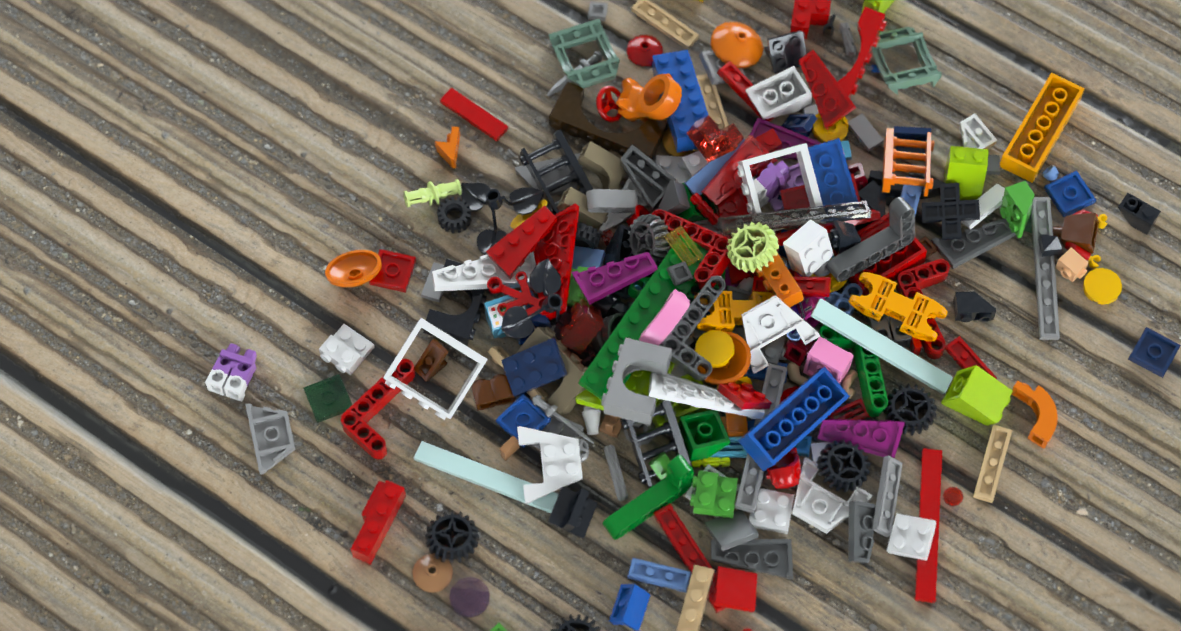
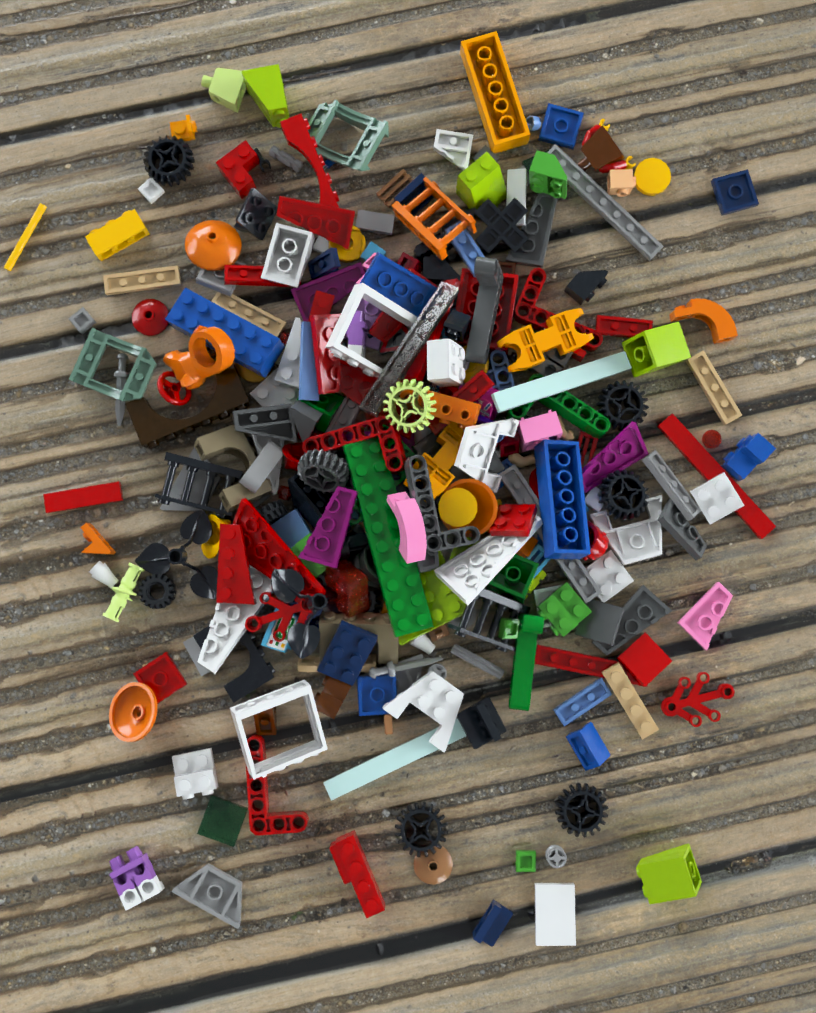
camera: 50 degrees left, 20 degrees up
clear purple tile [449,577,490,618] -> none
light grey arch [601,338,672,425] -> none
clear yellow tile [665,226,704,267] -> none
dark grey tile [666,261,693,287] -> none
clear red brick [687,115,744,163] -> none
red axle [690,193,720,225] -> none
black slope [1038,234,1062,257] -> none
black slope [1118,193,1161,235] -> none
none -> white cone [89,561,119,588]
none -> medium nougat tile [376,169,414,209]
none -> bright pink wing [677,582,733,650]
none -> blue brick [722,433,776,481]

